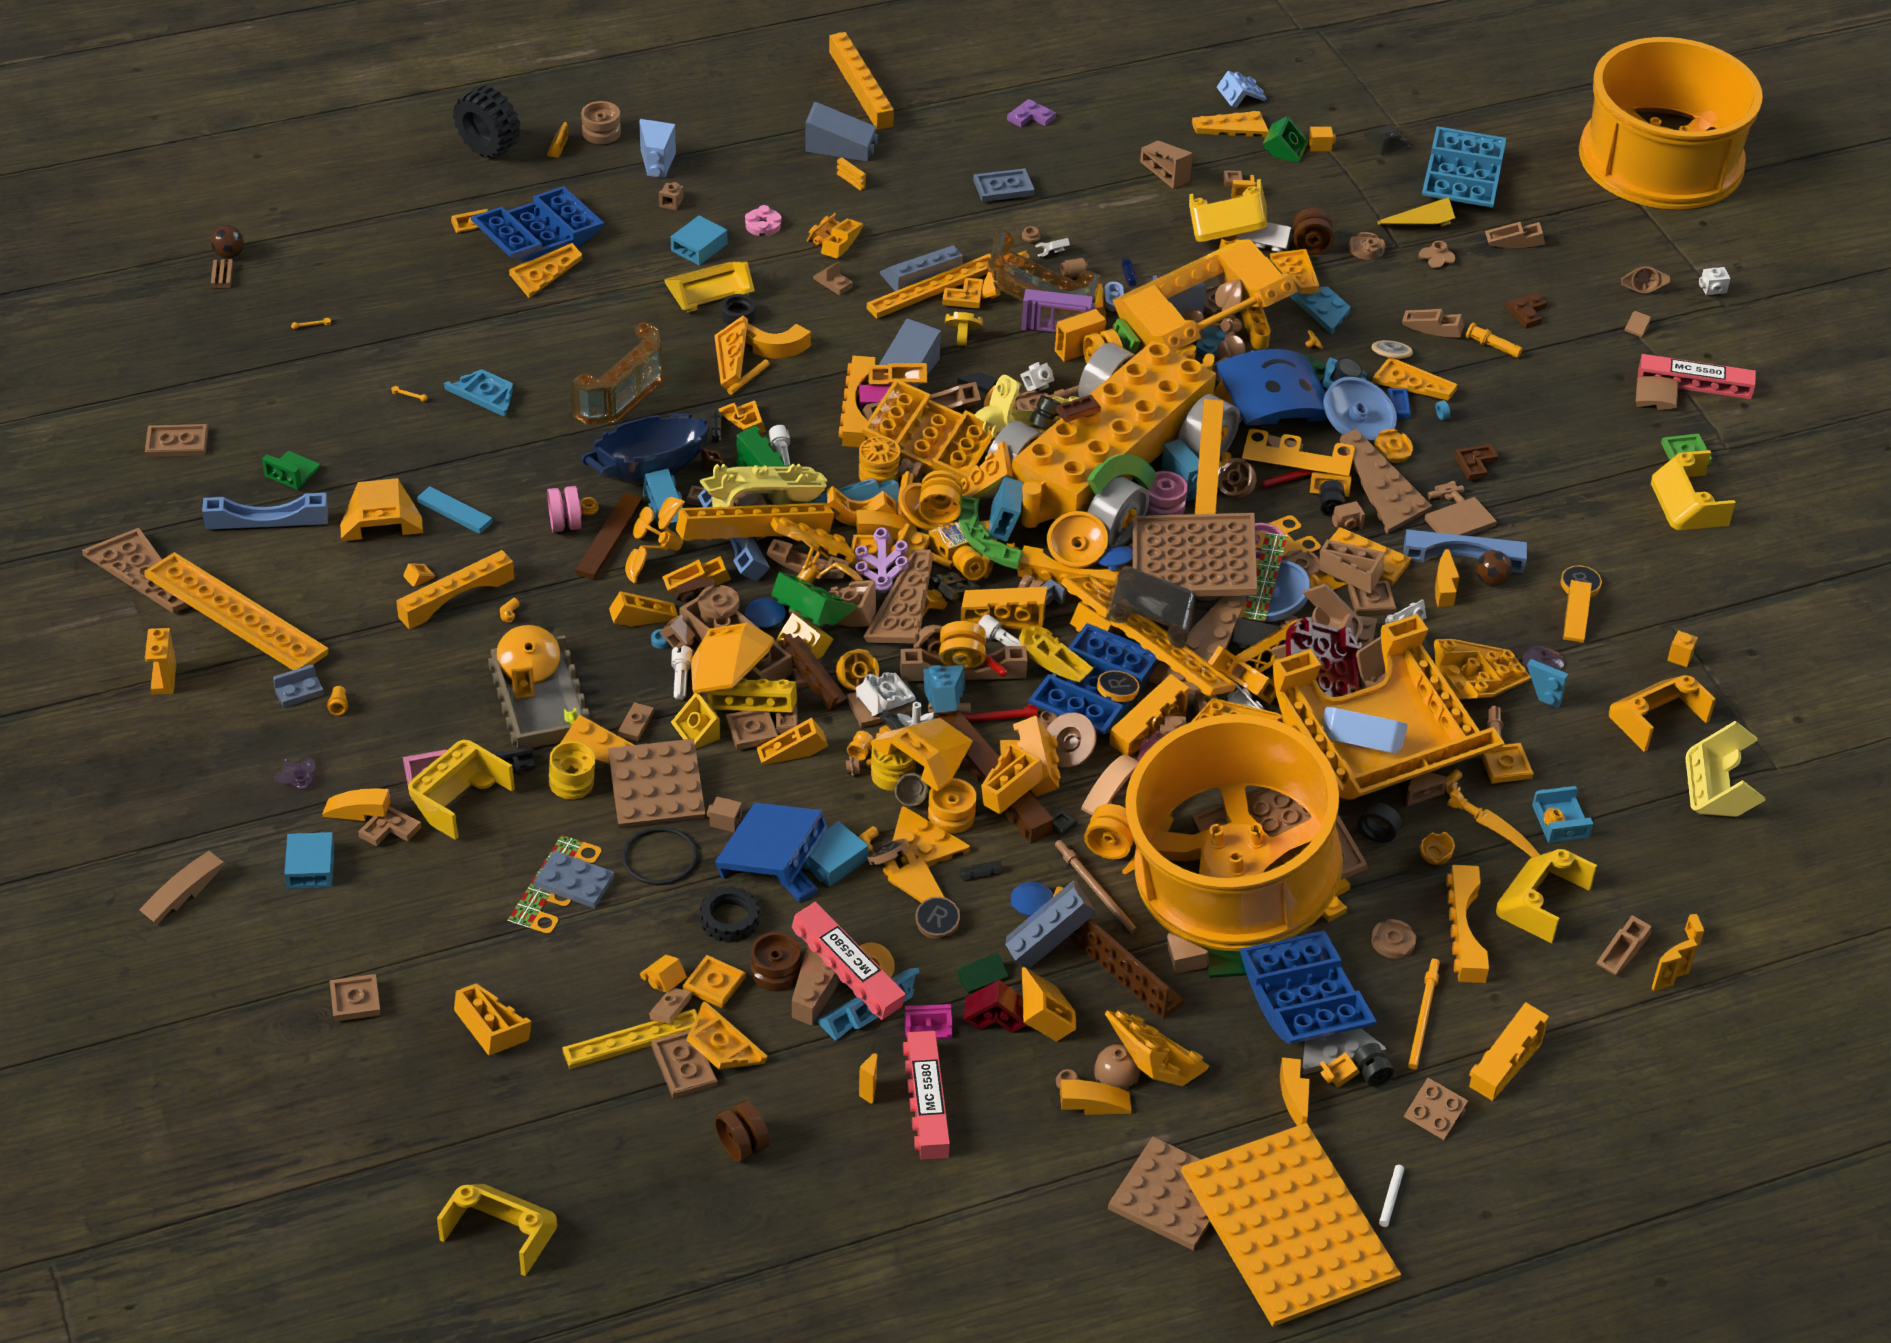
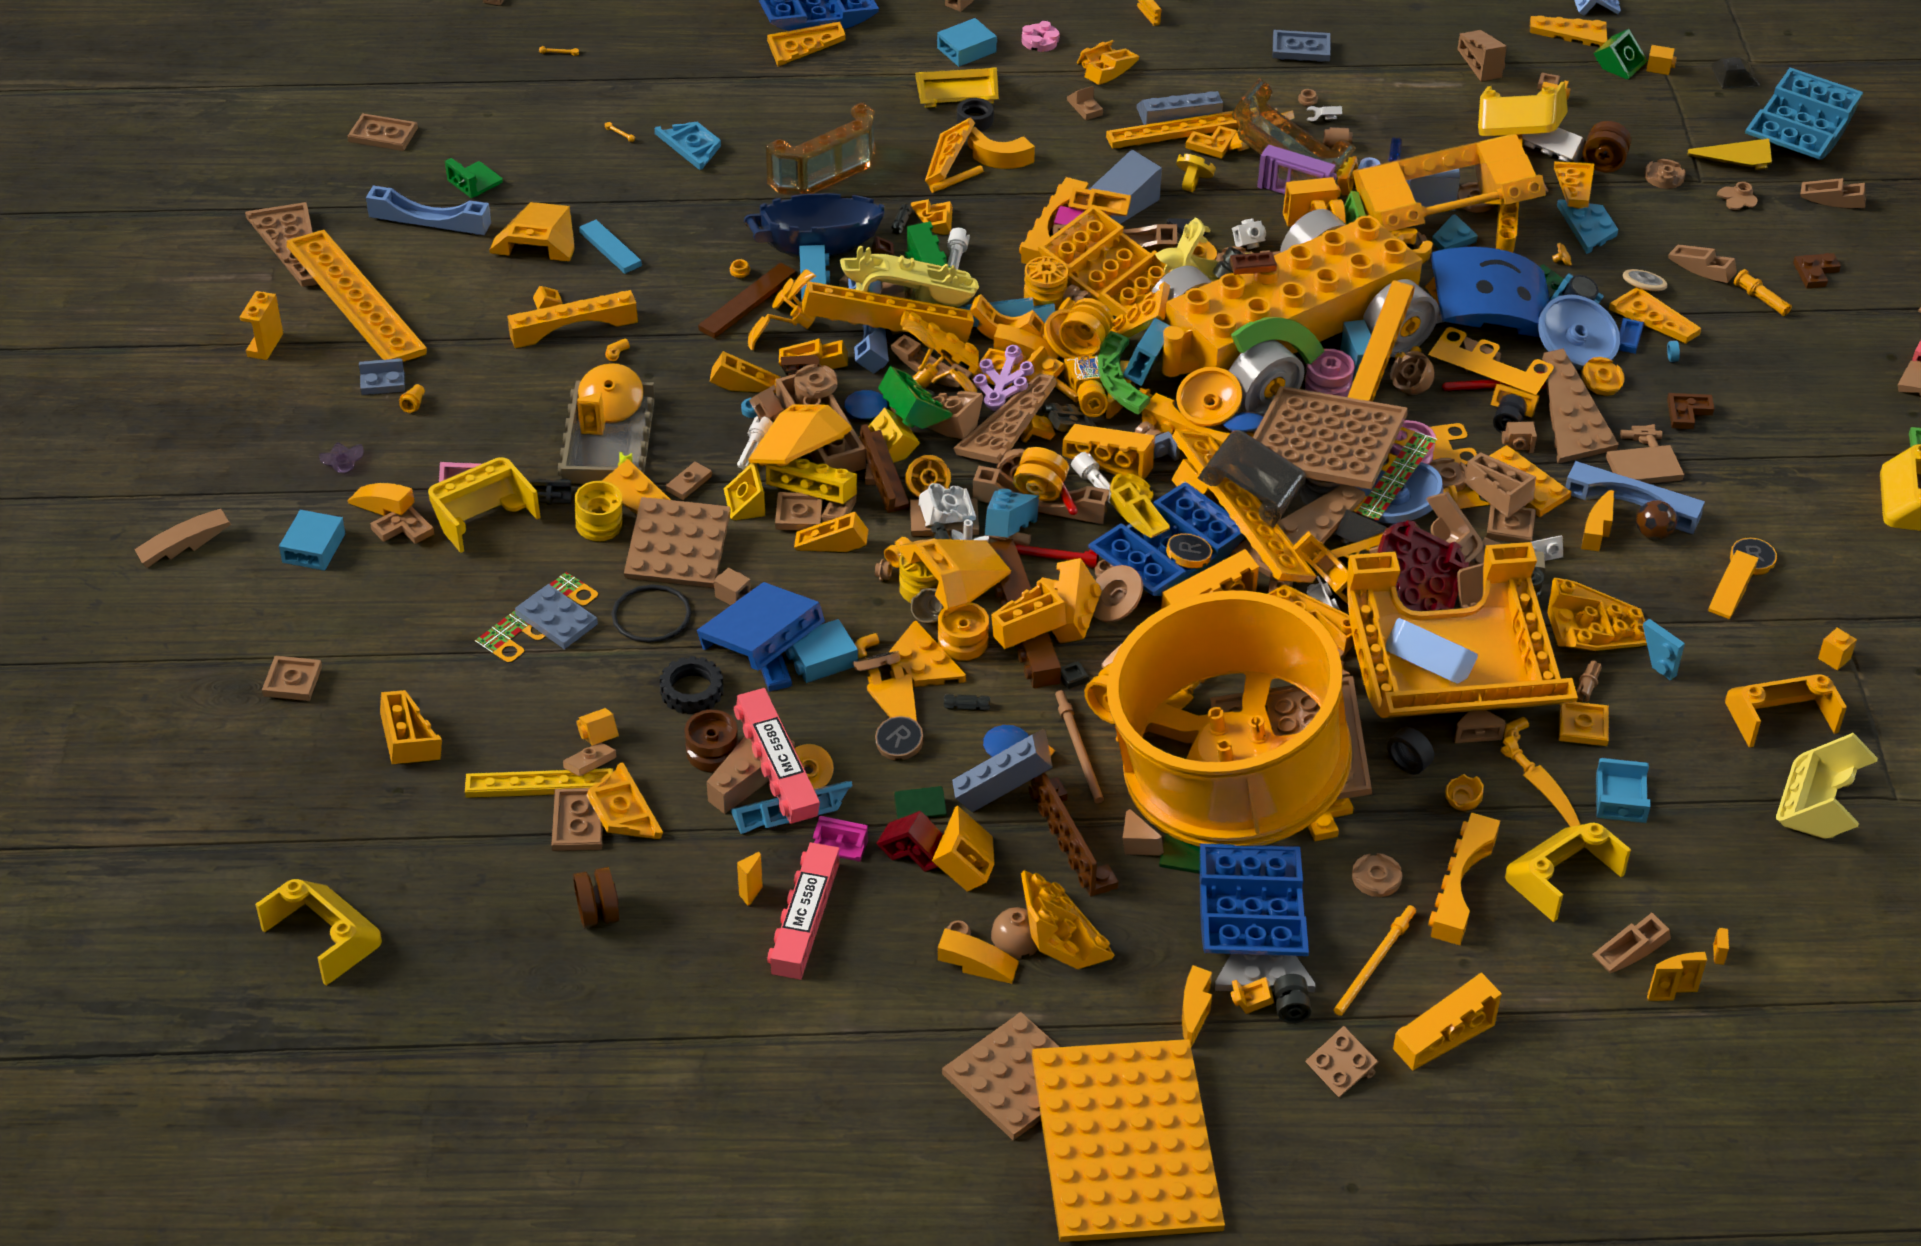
camera: 20 degrees right, 0 degrees up
bright pink wheel [547,486,582,532] -> none
light orange plate [683,955,746,1008] -> none
medium nougat plant [1181,280,1245,360] -> none
white bar [1379,1165,1404,1227] -> none
clear purple dish [1523,646,1564,671] -> none
light orange plate [1544,808,1565,826] -> none

